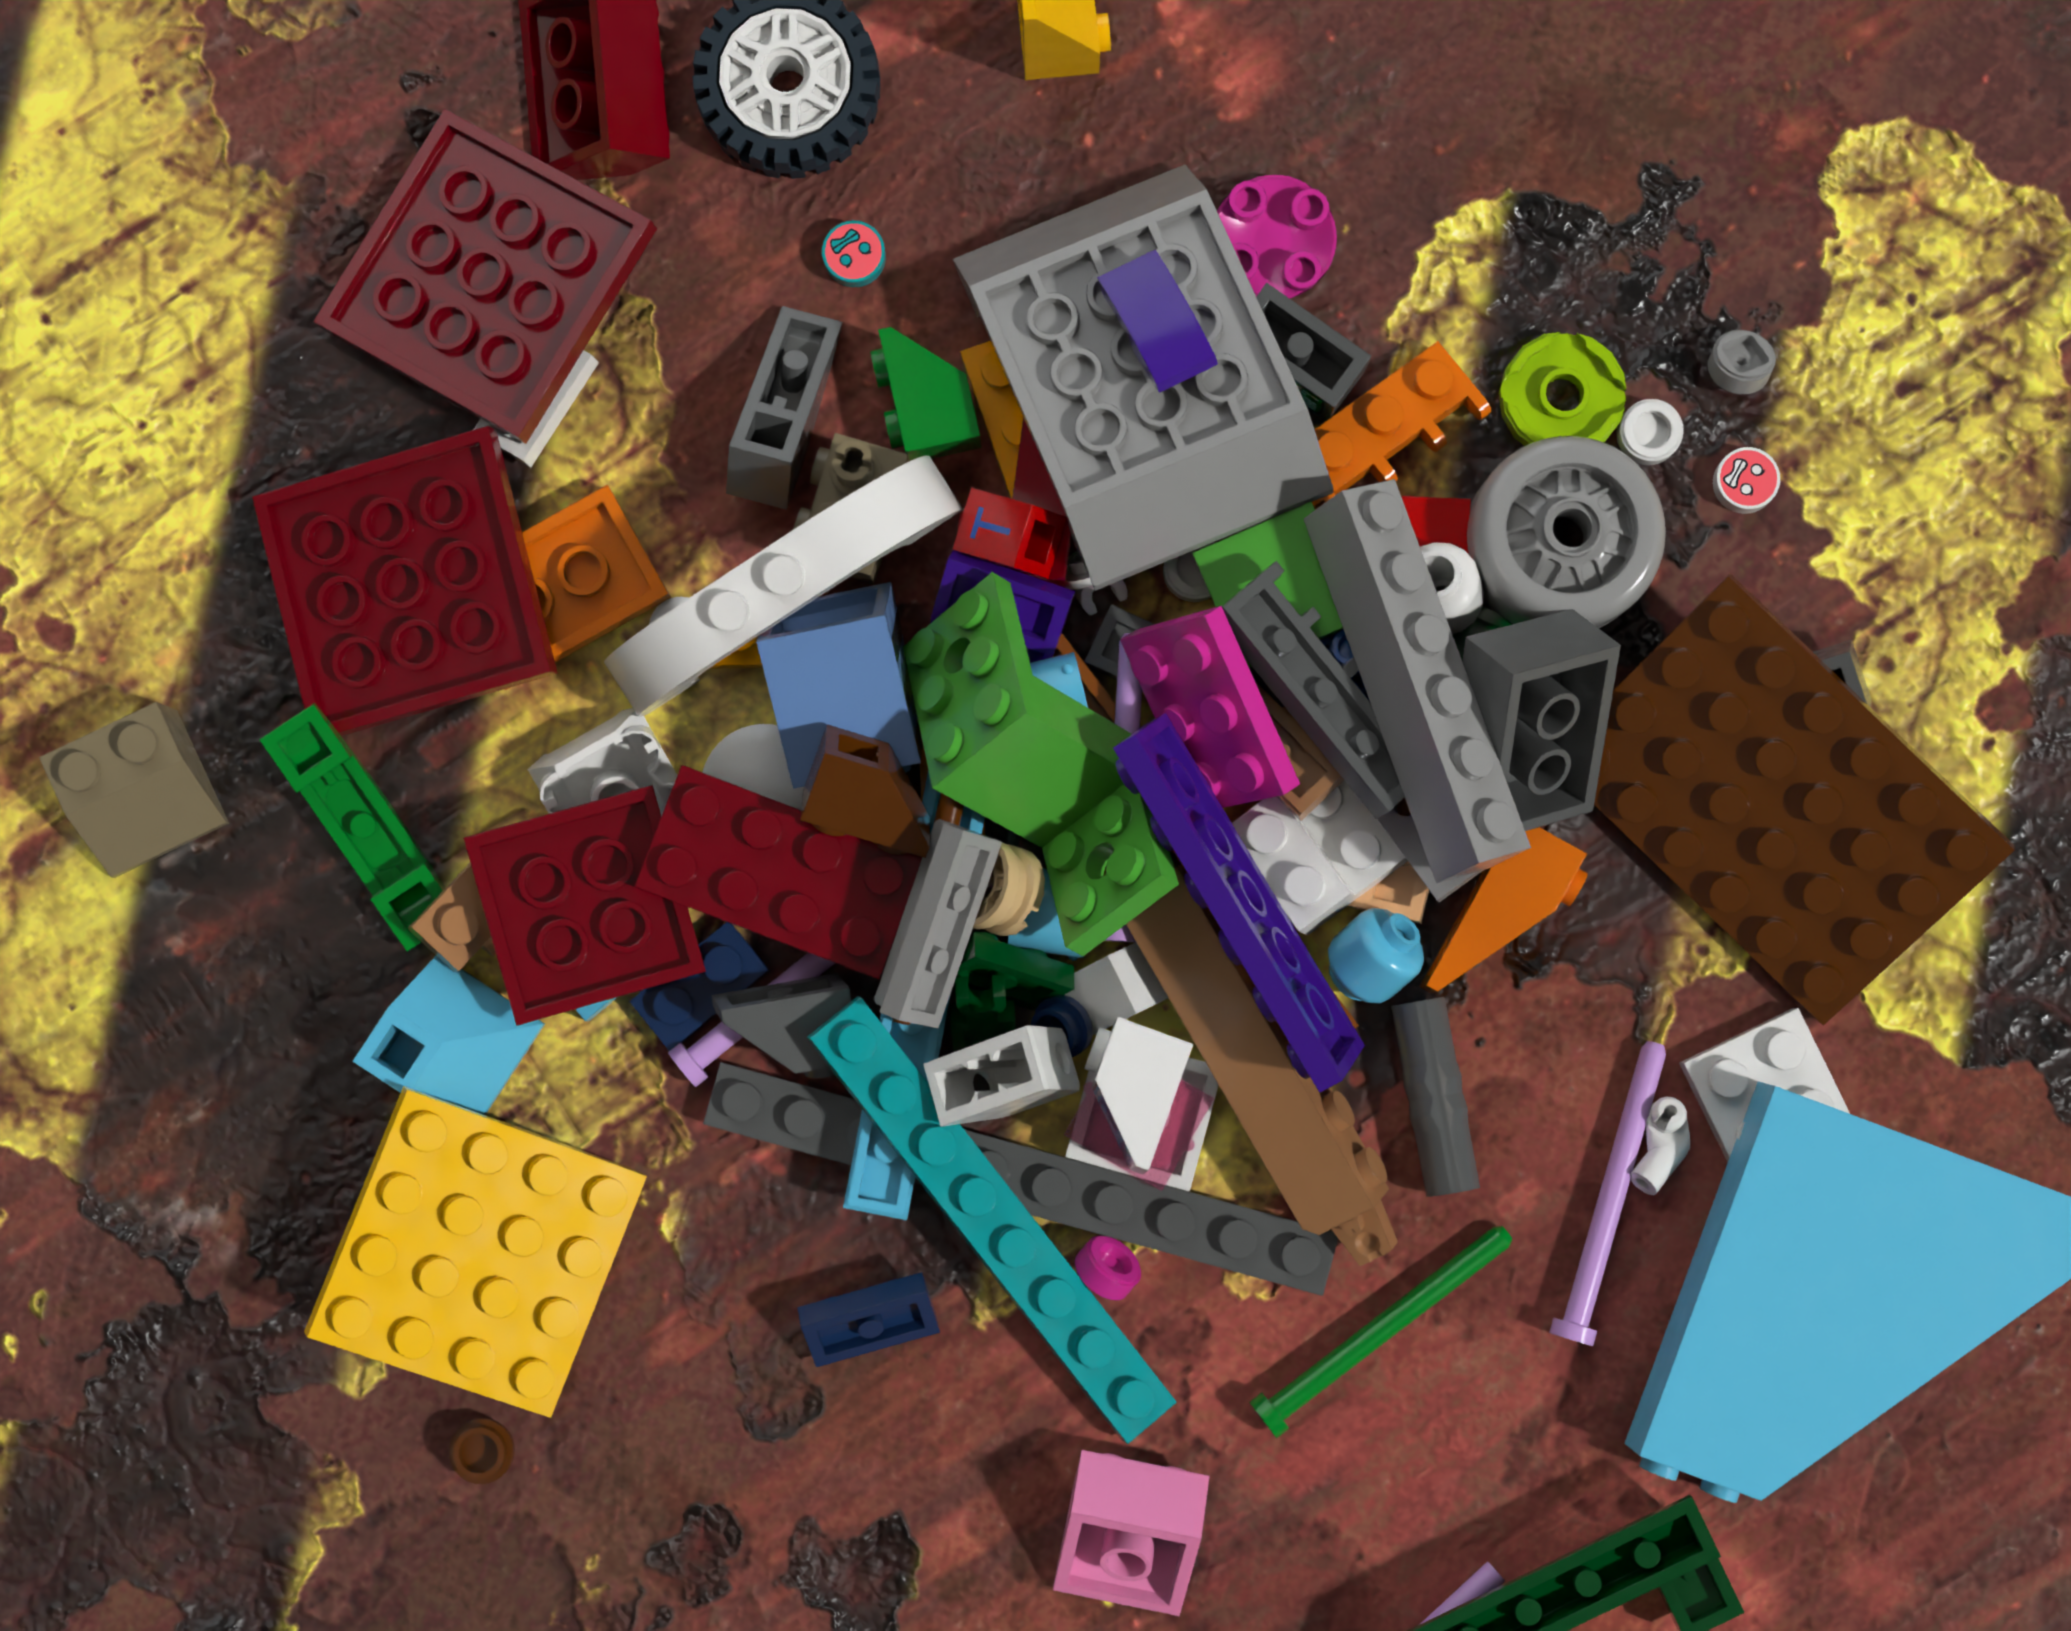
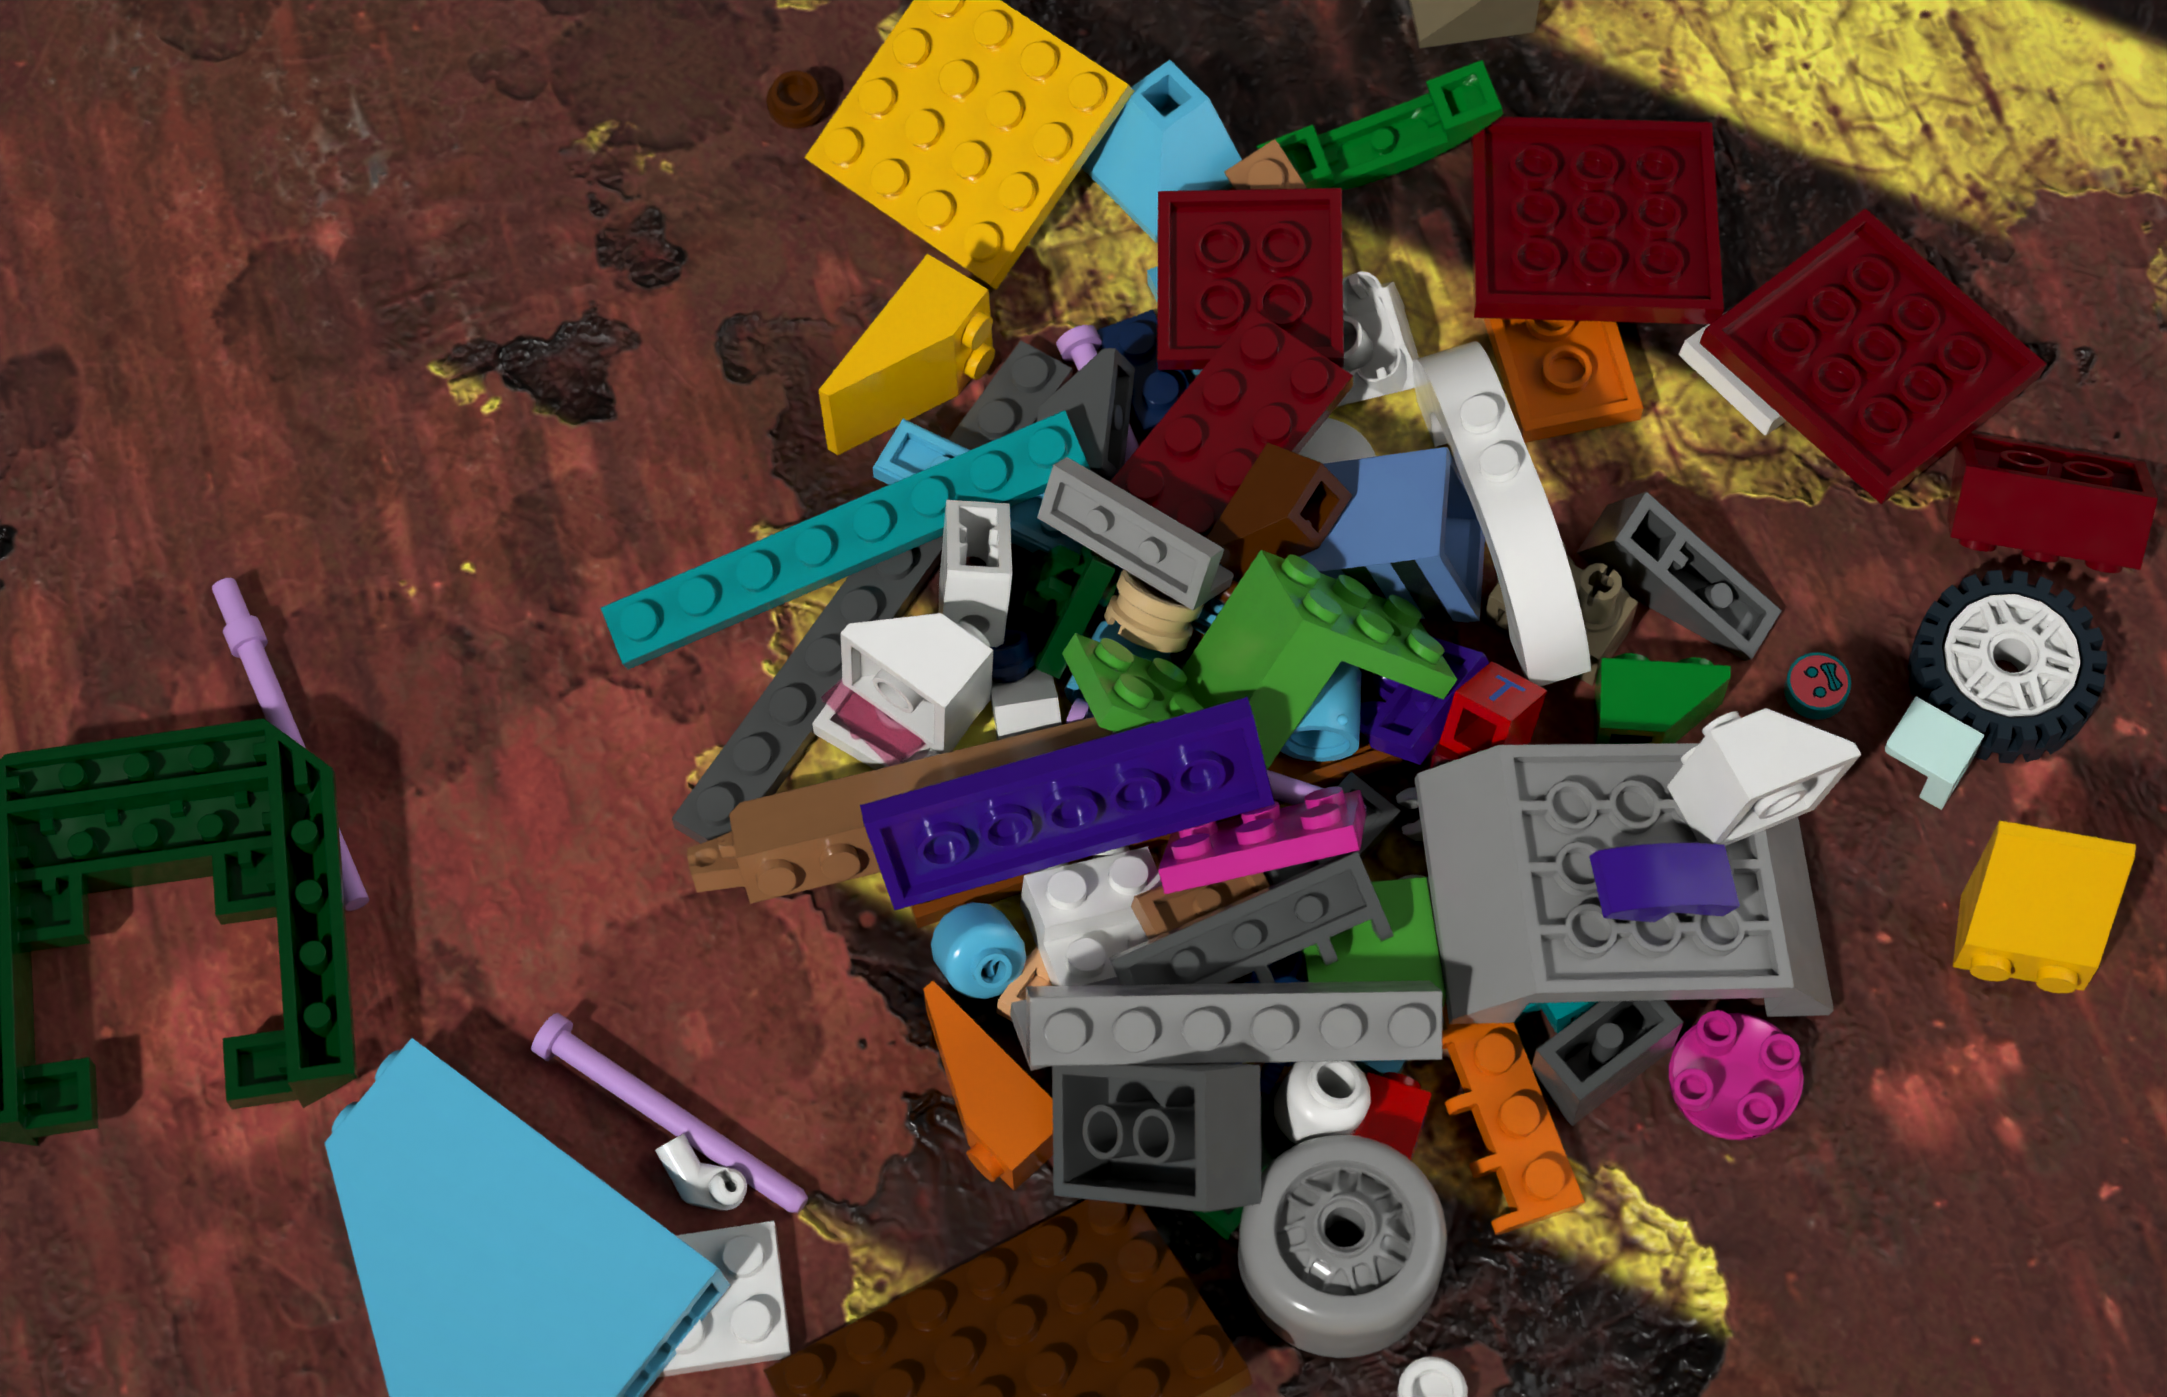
camera: 105 degrees right, 20 degrees down
dark blue plate [797,1272,940,1367] -> none
bright pink slope [1053,1450,1209,1616] -> none
dark pink tile [1075,1235,1141,1300] -> none
green bar [1249,1226,1512,1439] -> none
dark grey axle [1391,997,1480,1197] -> none
lime tile [1499,332,1626,446] -> none
none -> yellow slope [818,254,995,455]
none -> white slope [1667,708,1861,846]
none -> light aqua panel [1885,696,1985,810]

